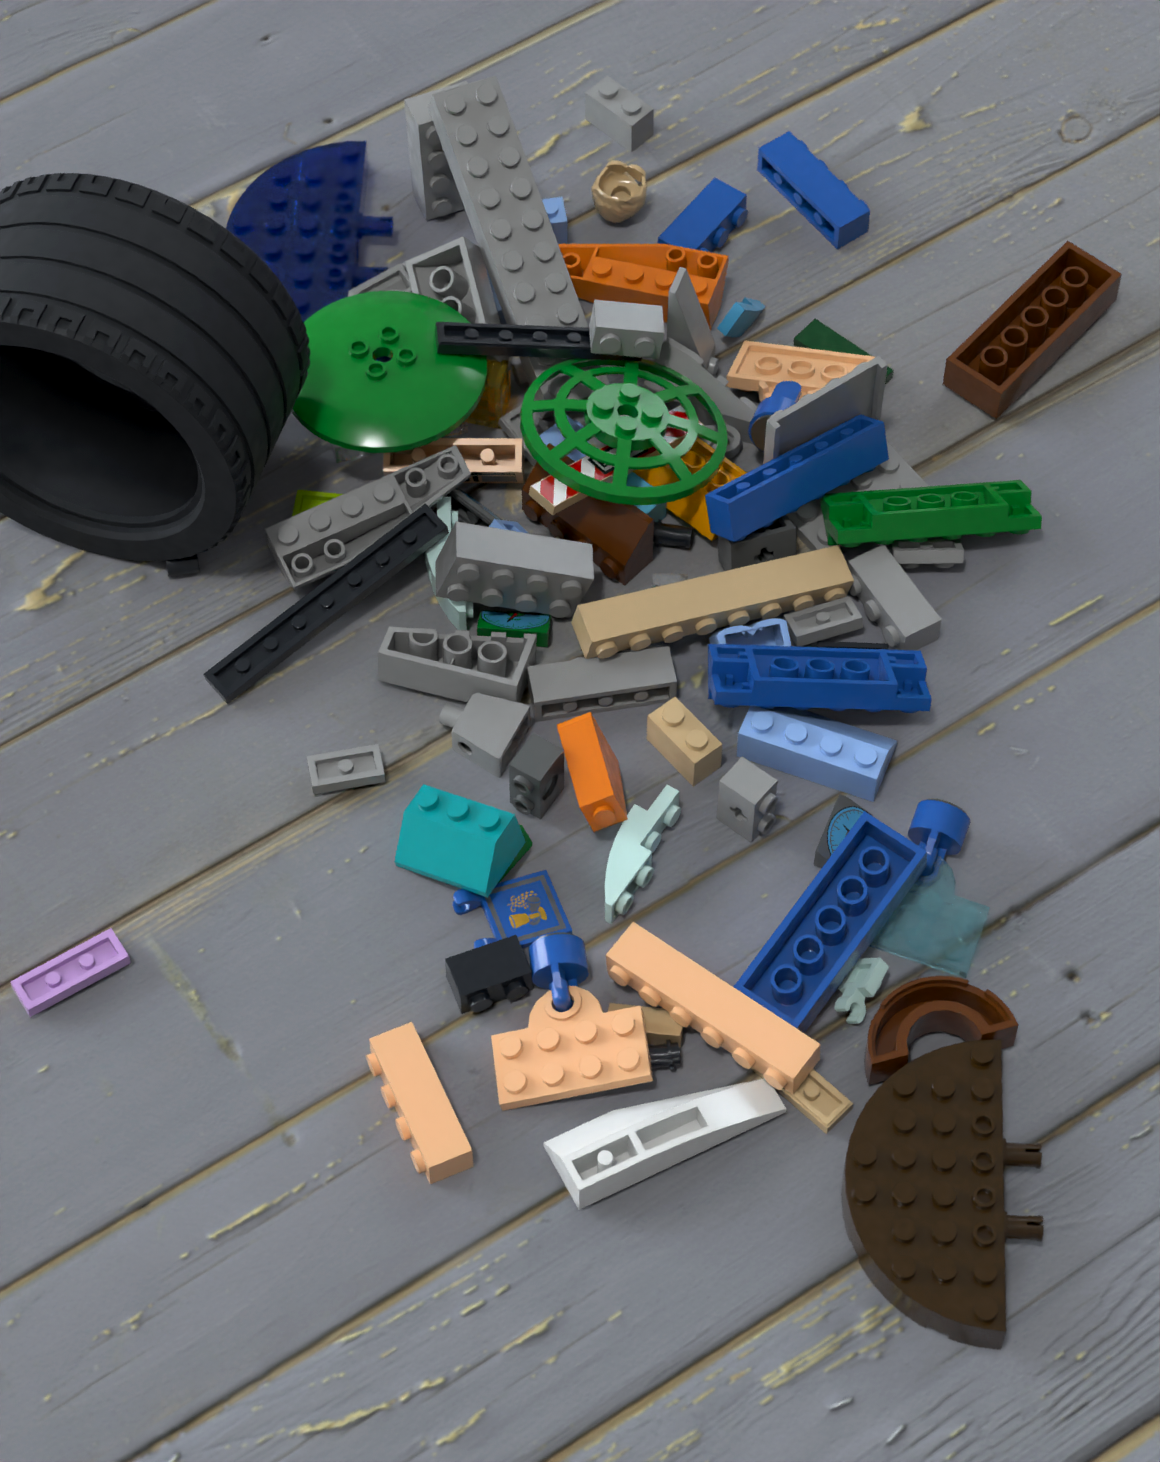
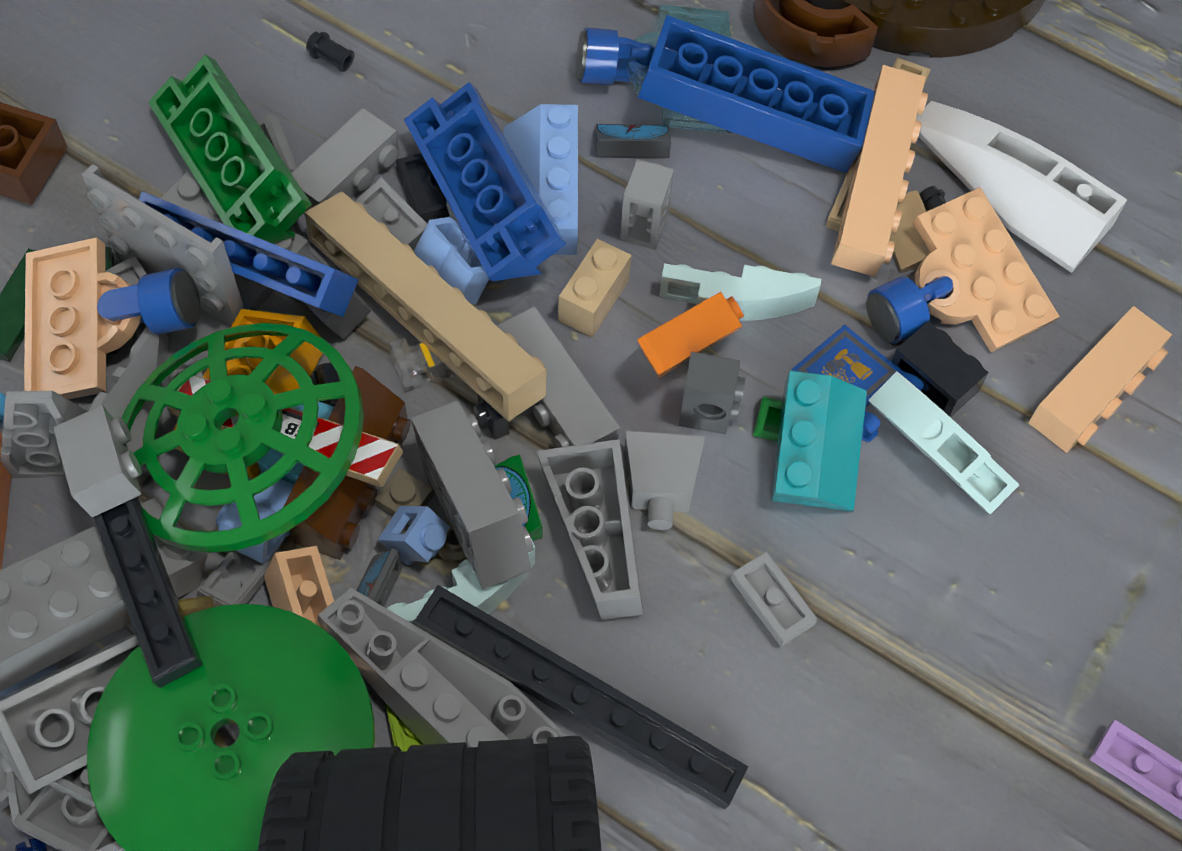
camera: 115 degrees left, 5 degrees up
none -> black pin [306,31,355,72]
none -> light aqua slope [868,371,1019,514]

